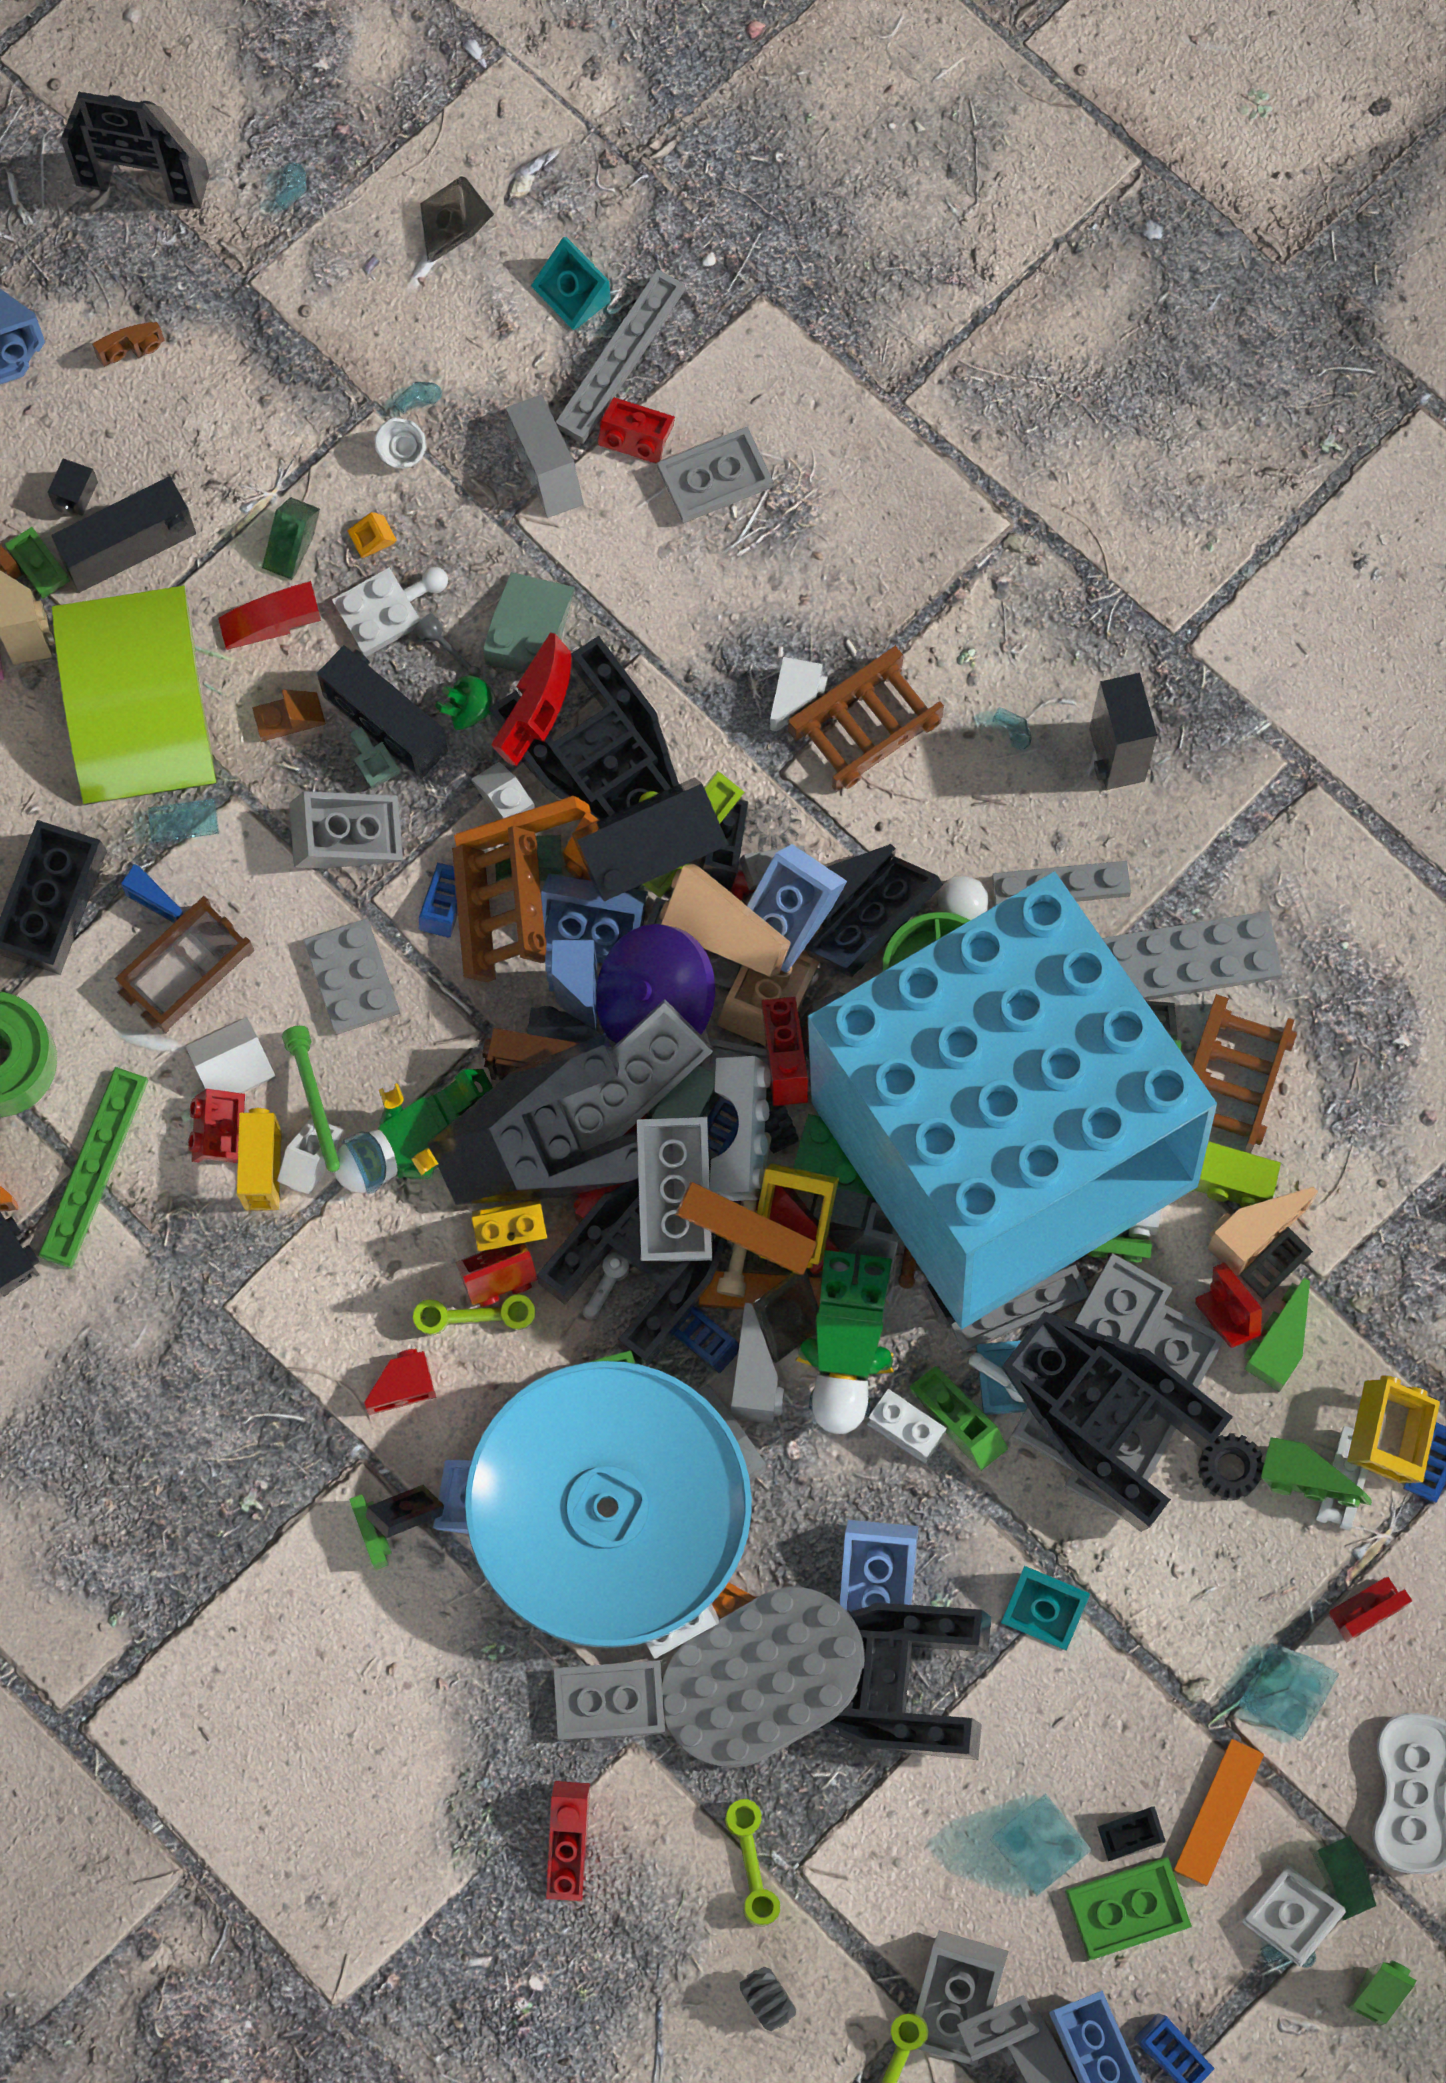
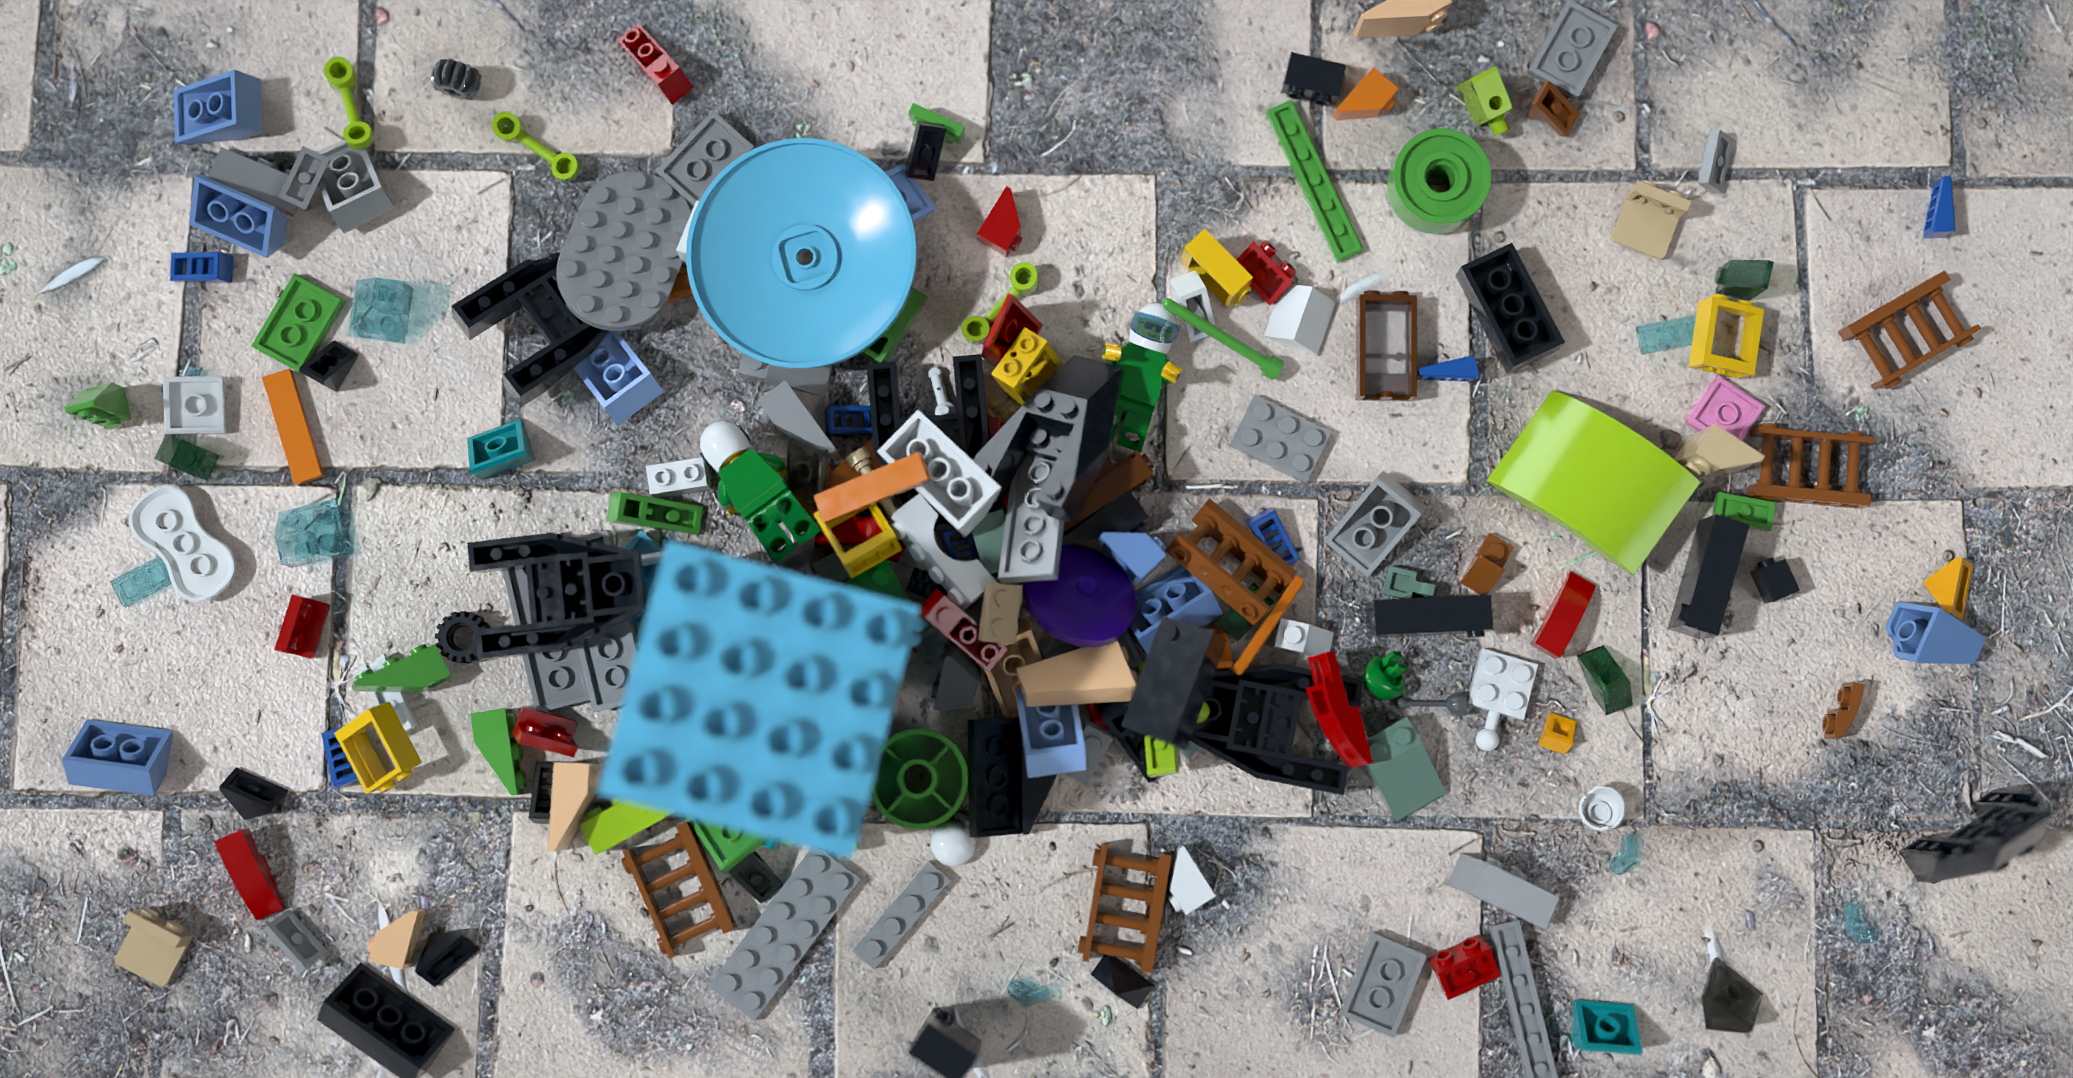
camera: 135 degrees right, 10 degrees up
clear light blue plate [148,799,220,843] -> none
none -> tan bracket [978,579,1022,644]
none -> black slope [1090,955,1155,1009]

